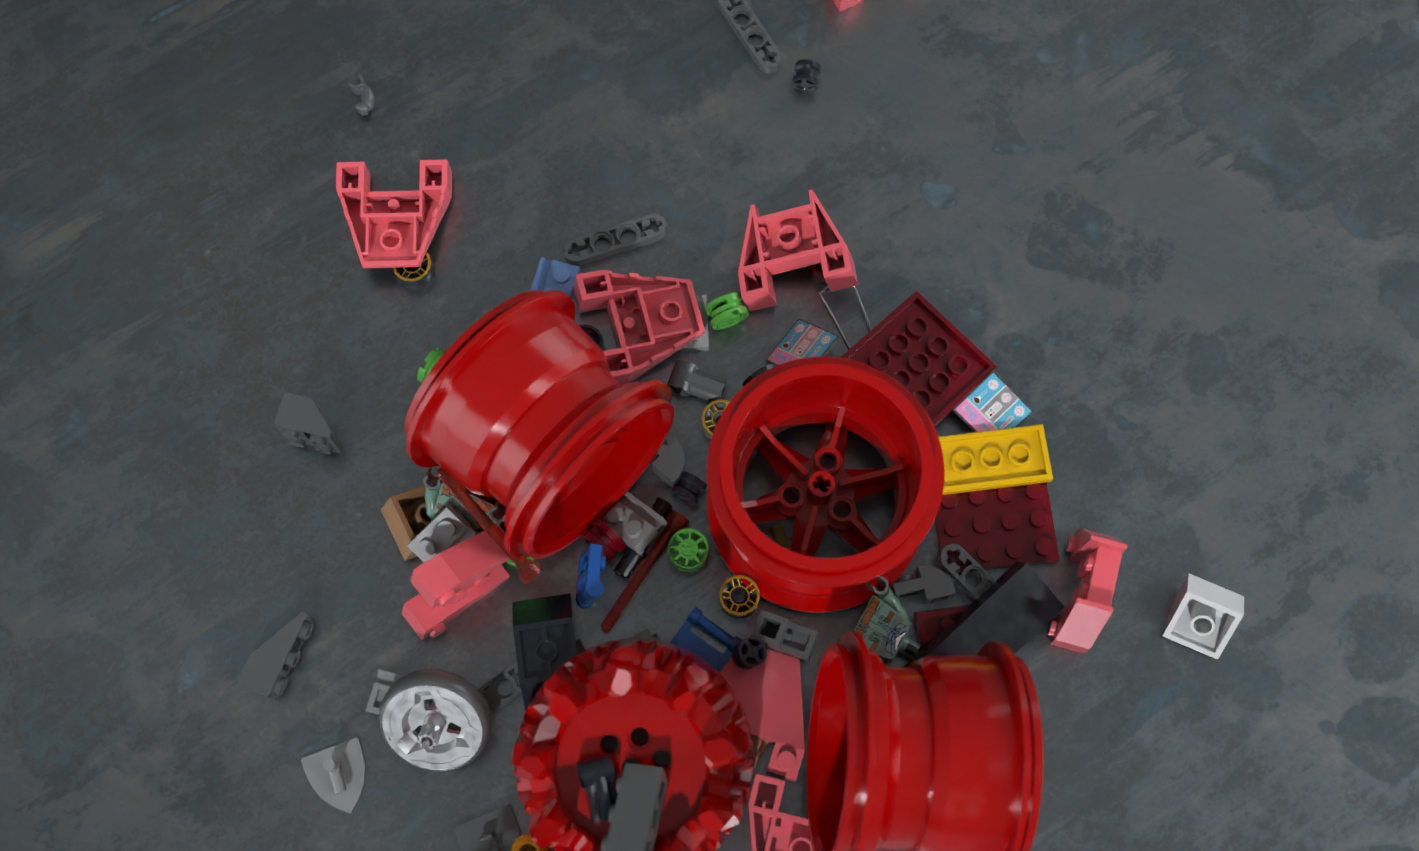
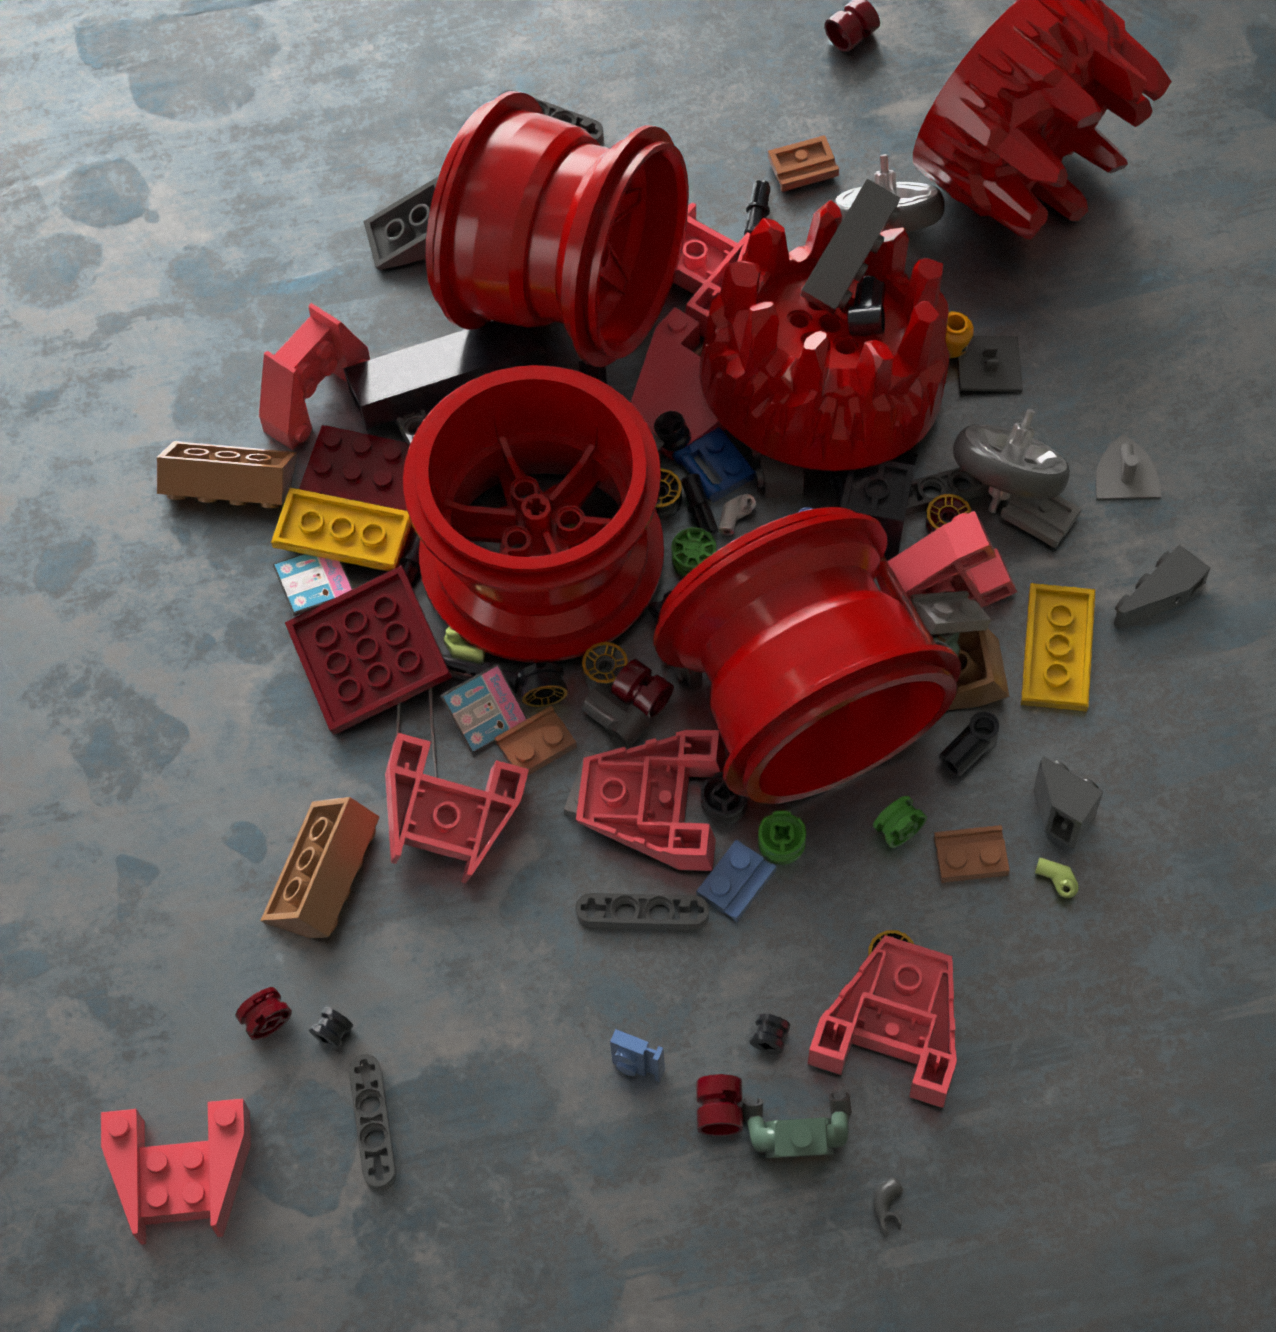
camera: 155 degrees left, 10 degrees down
bright green wheel [705,292,749,330] -> none
white slope [1162,574,1244,660] -> none
none -> medium nougat slope [157,441,297,508]
none -> dark red wheel [235,987,292,1041]
none -> medium nougat slope [260,797,380,938]
none -> dark grey slope [363,177,438,270]
none -> nougat plate [495,705,577,776]
none -> medium blue plate [610,1029,665,1082]
none -> dark red wheel [611,659,674,720]
none -> black axle [680,474,718,538]
none -> dark red wheel [696,1074,743,1136]
none -> white arm [718,494,756,536]
none -> sand green torso [742,1092,852,1158]
none -> black wheel [749,1013,790,1054]
none -> dark red wheel [925,494,971,535]
none -> nougat plate [933,825,1010,883]
none -> black piece [939,711,1000,777]
none -> yellow tile [1021,583,1096,712]
none -> yellowish green arm [1035,857,1079,898]

